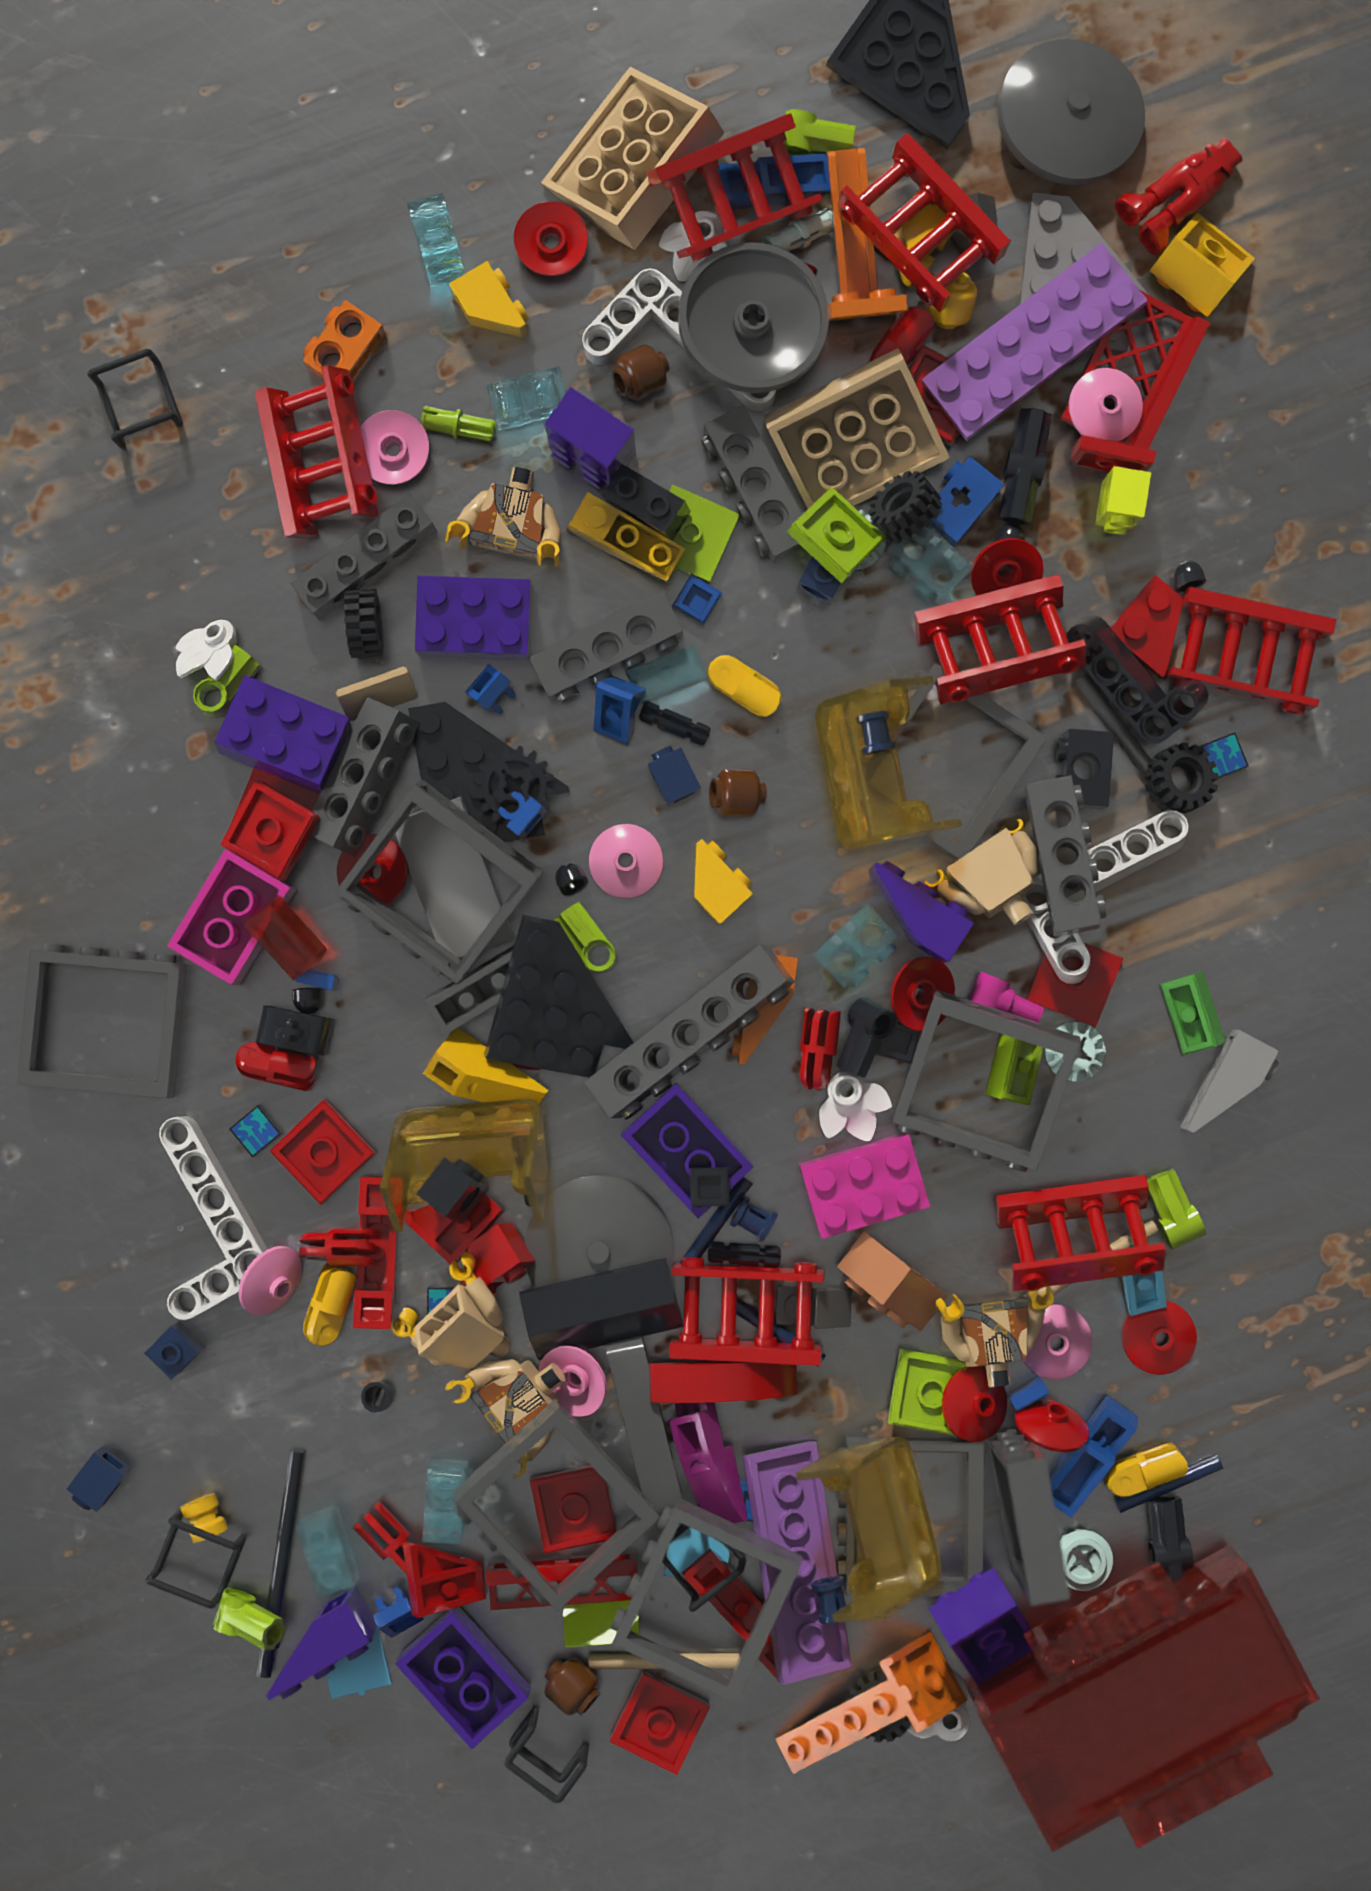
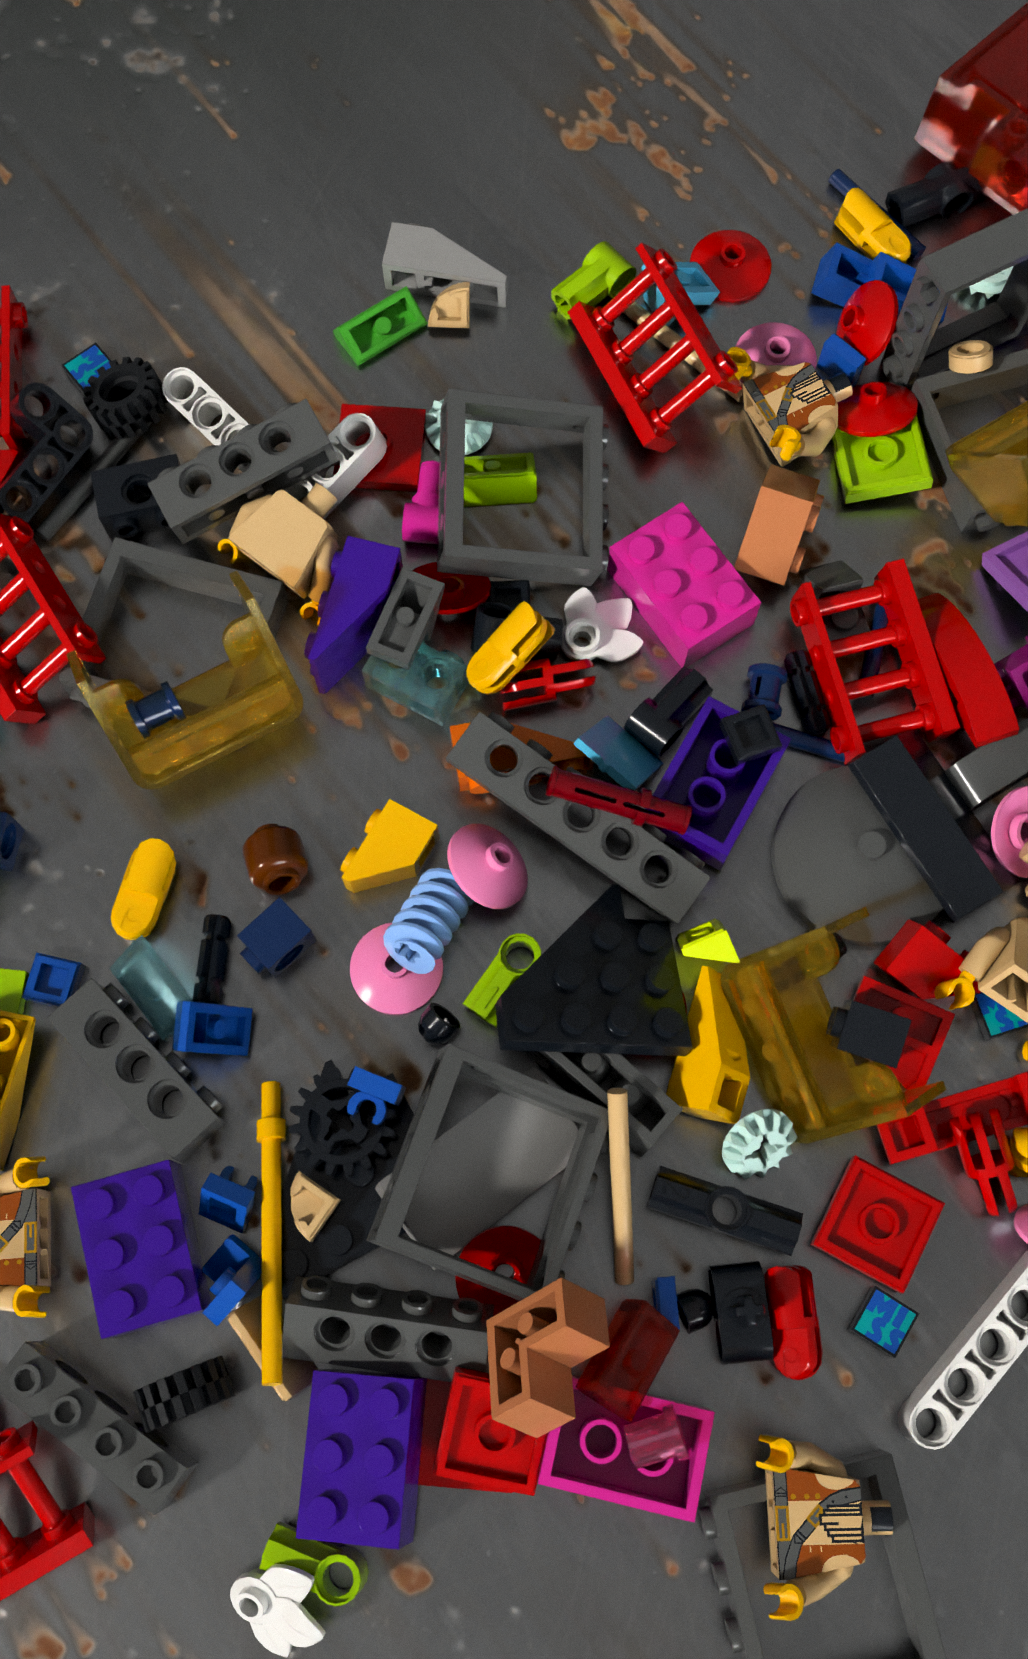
camera: 105 degrees left, 15 degrees down
none -> blue bracket [202,1234,261,1326]
none -> yellow bar [257,1081,286,1386]
none -> tan tile [290,1171,341,1242]
none -> dark grey slope [366,567,445,670]
none -> light blue piece [383,868,474,974]
none -> tan tile [428,282,470,328]
none -> bright pink dish [447,824,528,909]
none -> yellow arm [466,601,555,695]
none -> nougat brick [486,1277,610,1438]
none -> dark red pin [545,766,692,835]
none -> medium azure piece [573,715,663,790]
none -> tan bar [607,1088,634,1285]
none -> clear pink bush [623,1404,690,1469]
none -> black piece [624,666,713,757]
none -> black piece [647,1166,803,1256]
none -> neon yellow slope [676,918,740,963]
none -> light aqua gear [722,1109,798,1180]
none -> torso [756,1434,894,1621]
none -> tan tile [948,340,993,374]

